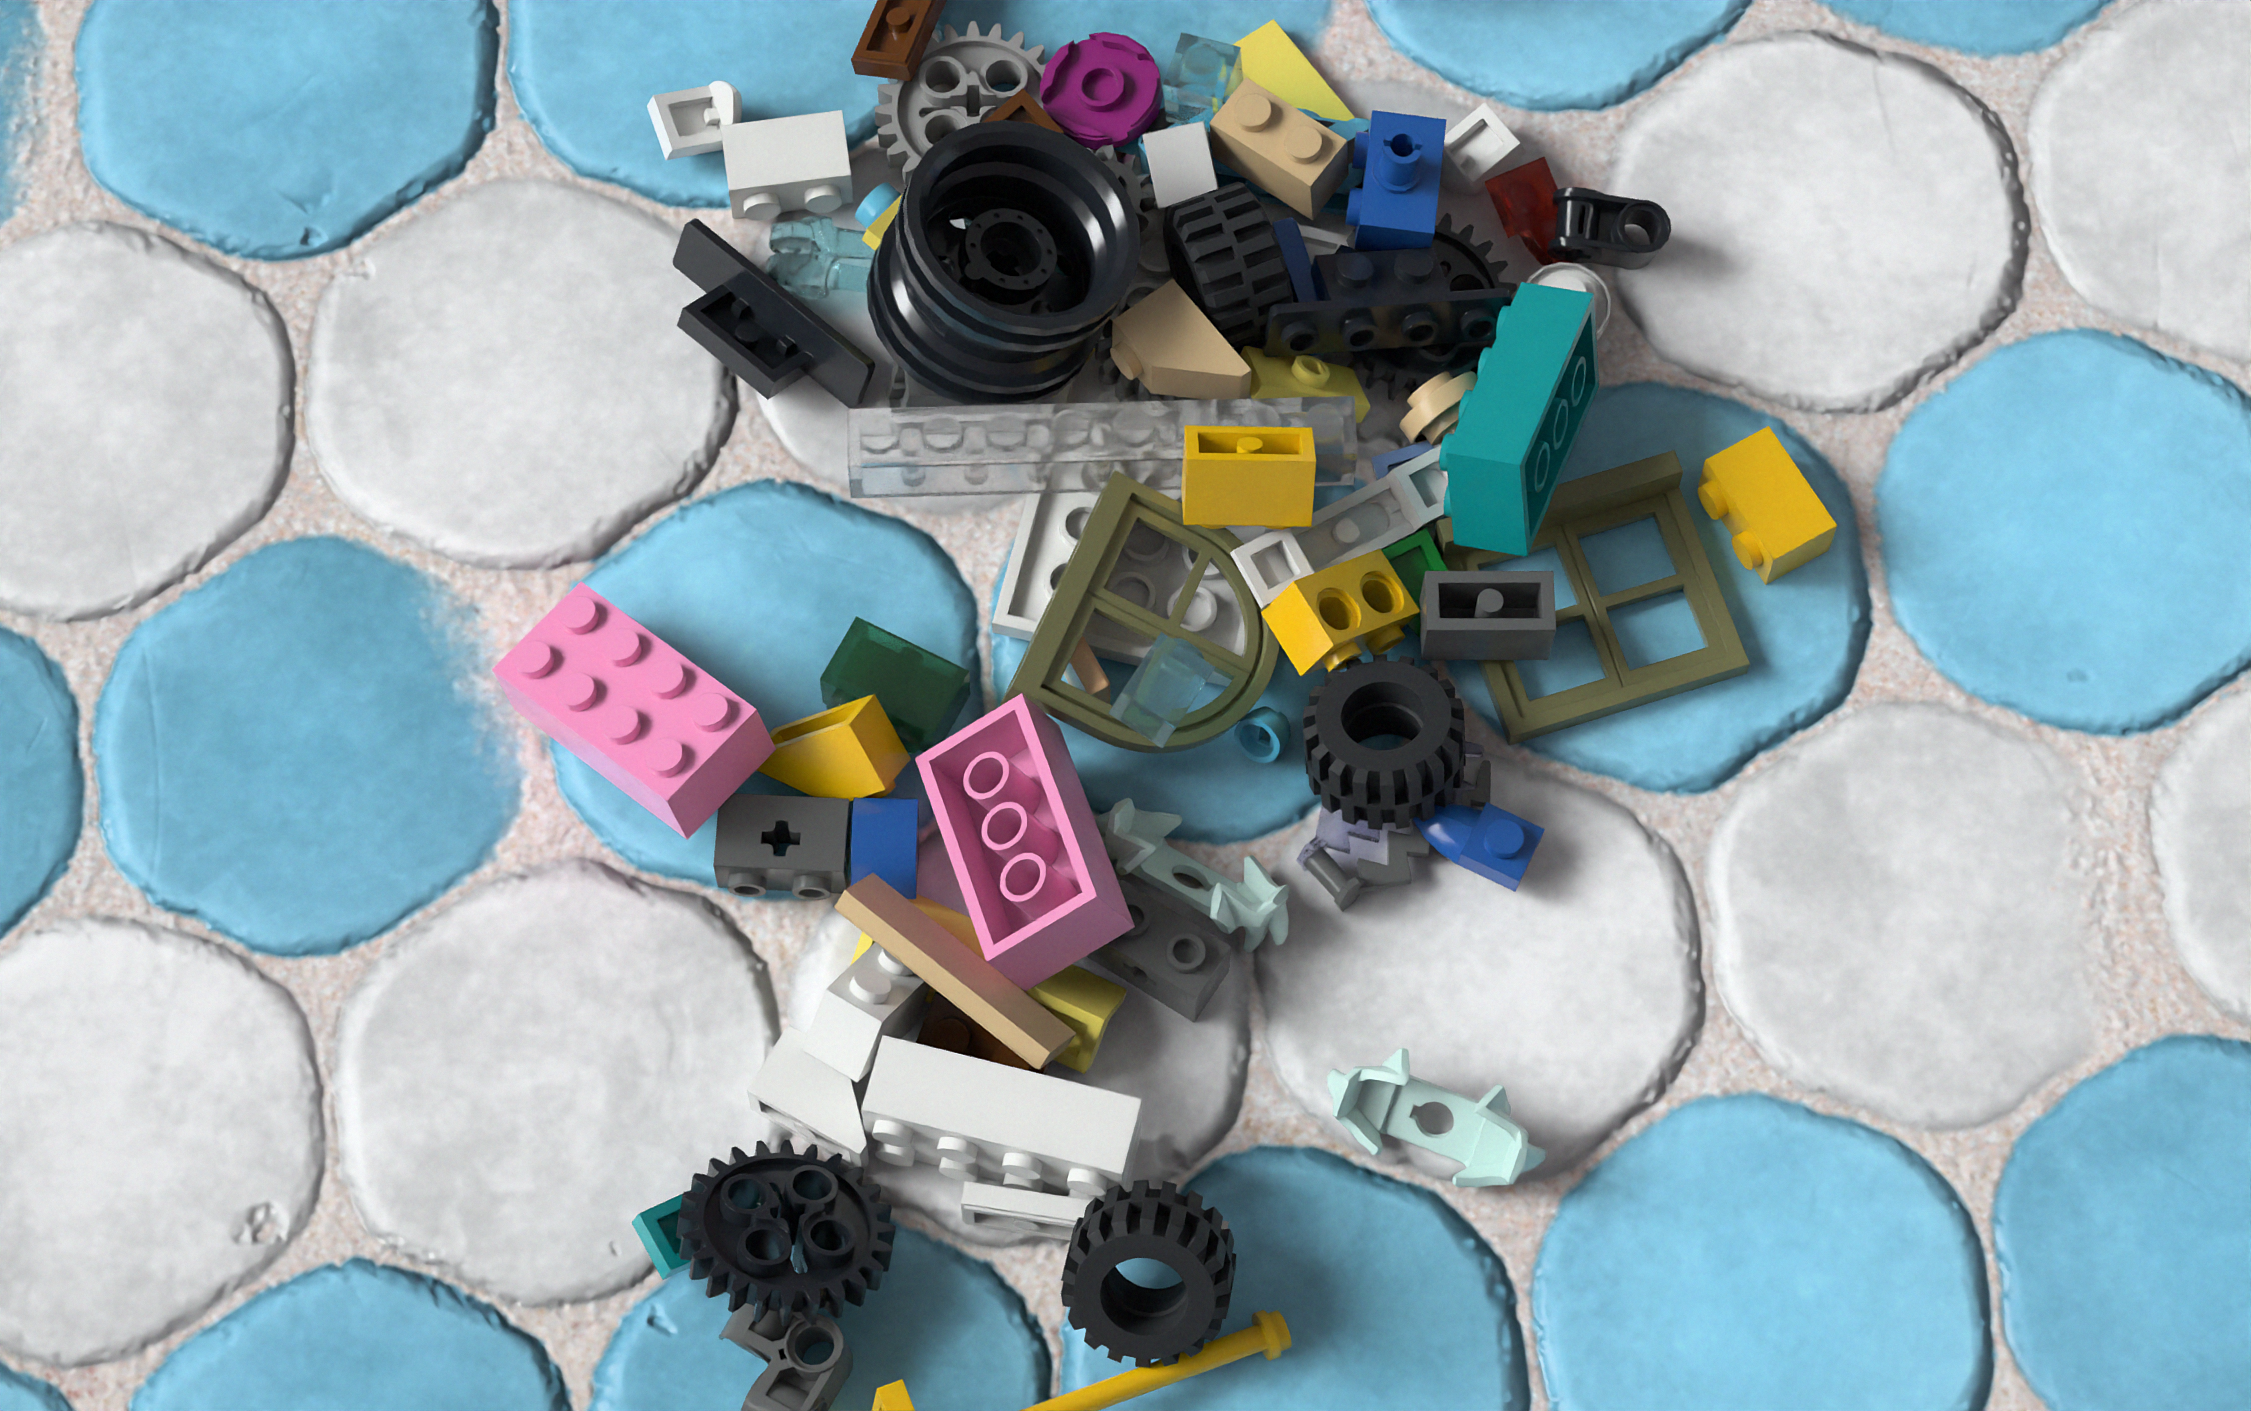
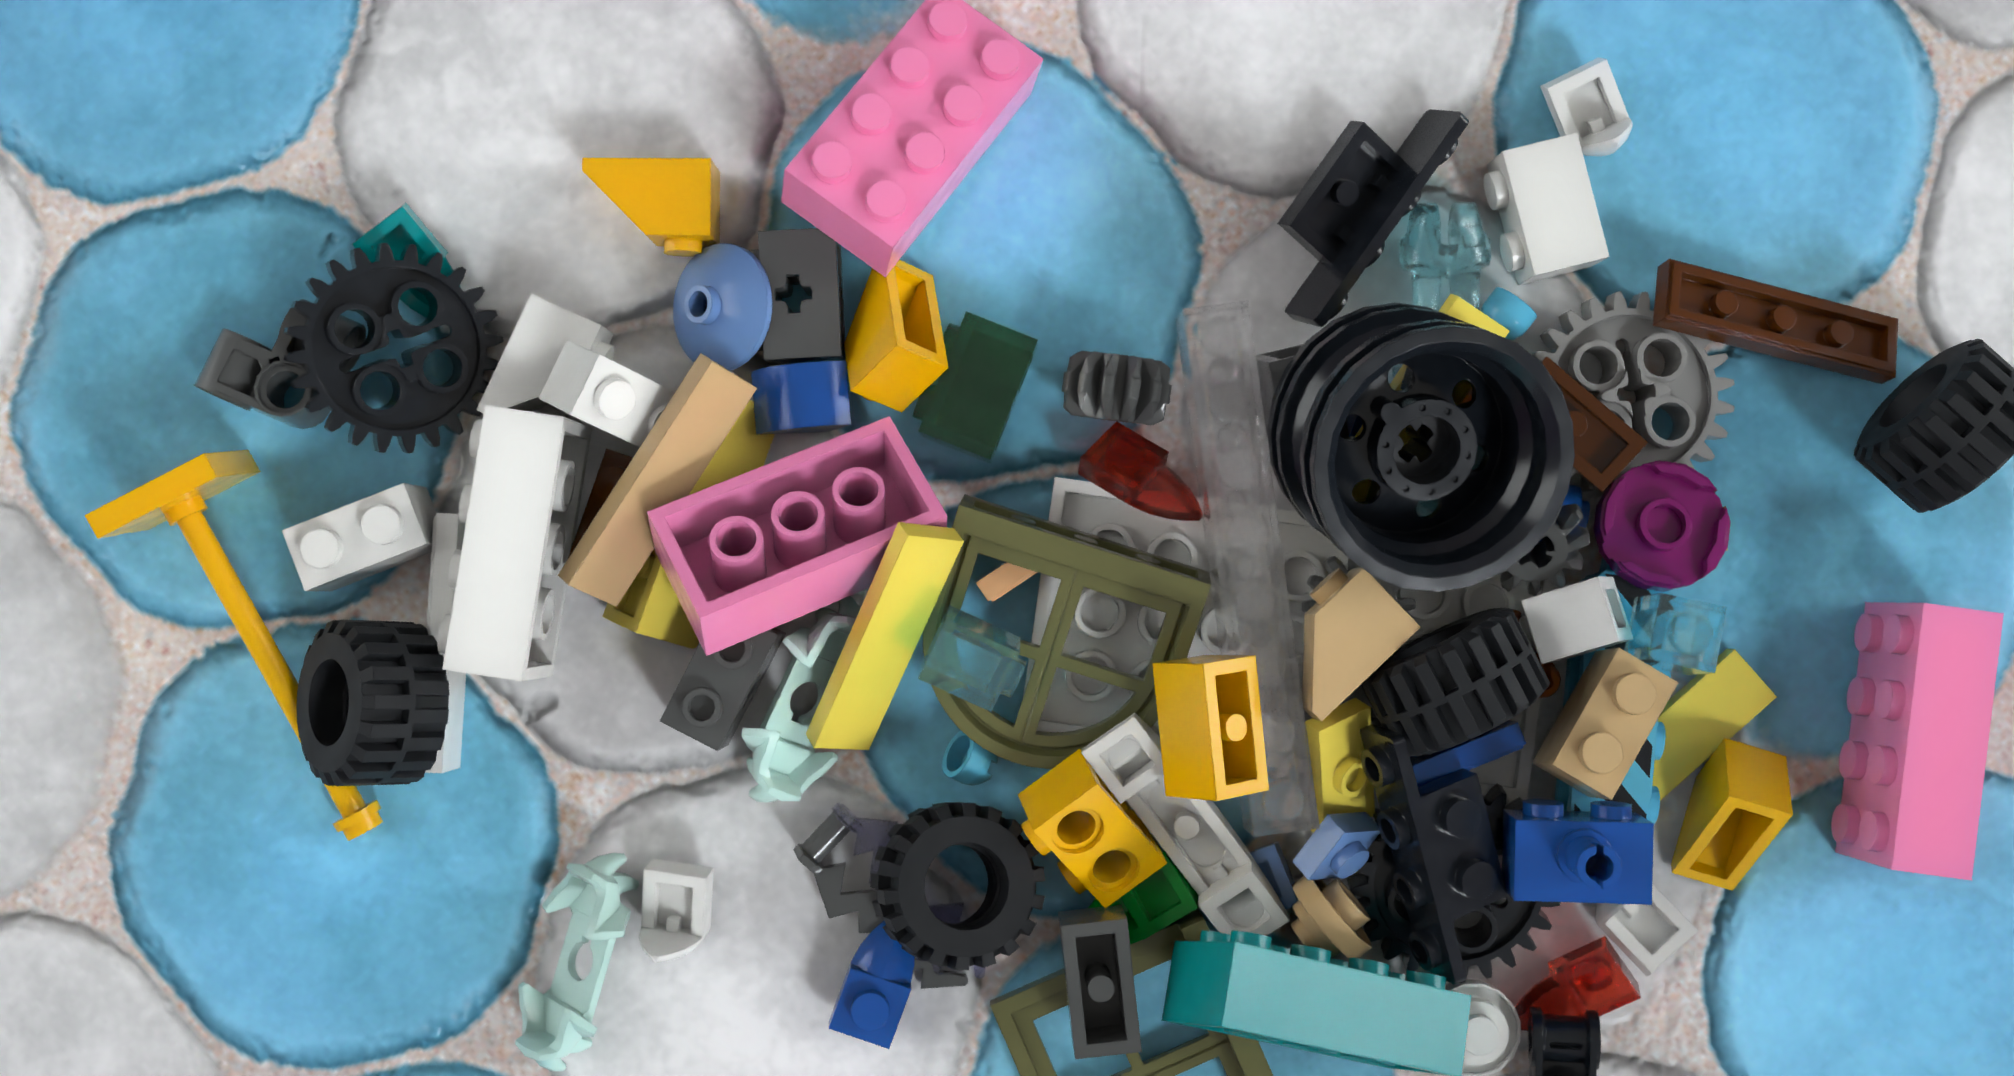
camera: 85 degrees right, 20 degrees up
none -> white brick [282,483,436,591]
none -> yellow slope [582,158,720,257]
none -> white plate [639,858,714,963]
none -> medium blue dish [673,243,772,371]
none -> light yellow tile [806,522,964,750]
none -> dark grey gear [1062,351,1172,425]
none -> clear red plate [1078,421,1203,521]
none -> medium blue plate [1292,812,1380,880]
none -> yellow slope [1671,738,1793,891]

